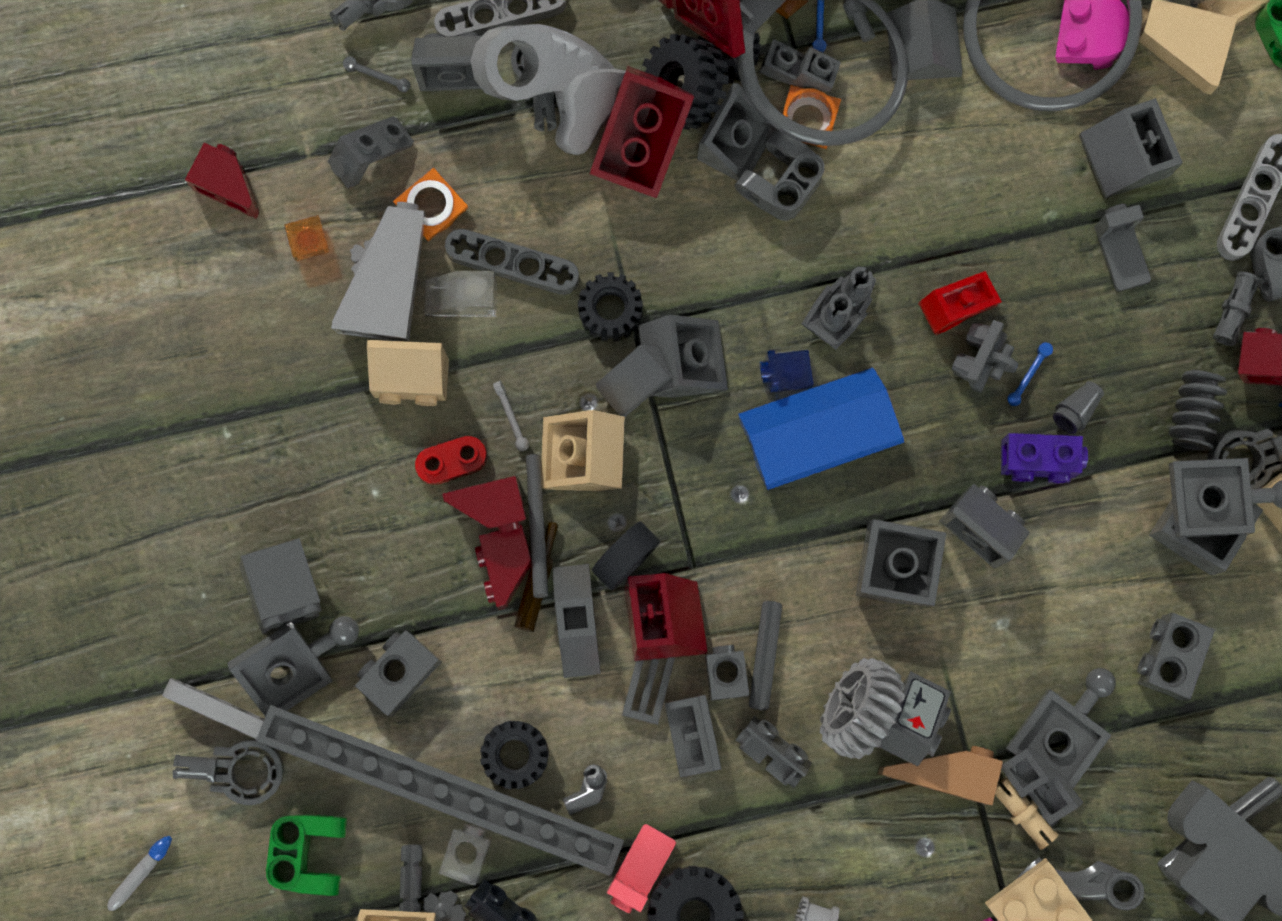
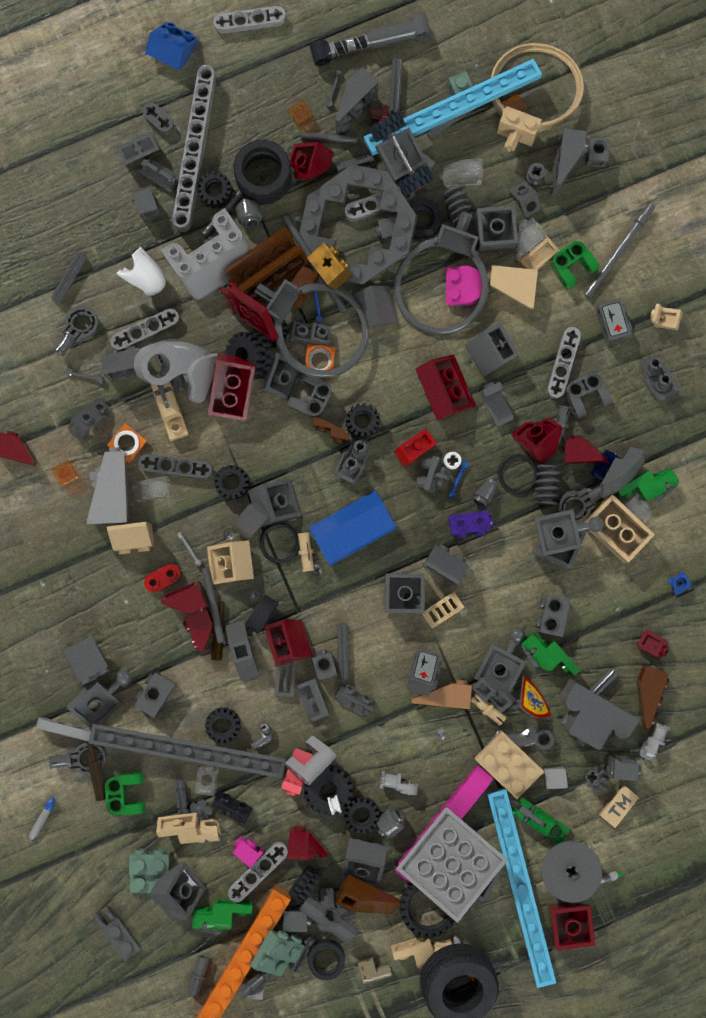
camera: 10 degrees left, 5 degrees up
clear blue bracket [760,350,814,393] -> none
light grey gear [820,658,905,759] -> none
none -> dark brown axle [87,742,106,801]
none -> tan plate [151,381,189,441]
none -> black tyre [260,523,300,563]
none -> light grey connector [285,736,337,785]
none -> tan pin [298,532,315,572]
none -> reddish brown slope [312,417,349,444]
none -> black tyre [346,403,381,440]
none -> dark red slope [415,354,476,421]
none -> tan slope [422,592,465,628]
none -> white bush [443,452,461,470]
none -> black tyre [498,454,538,494]
none -> dark red slope [511,418,563,465]
none -> shield [511,676,551,719]
none -> green plate [520,632,580,676]

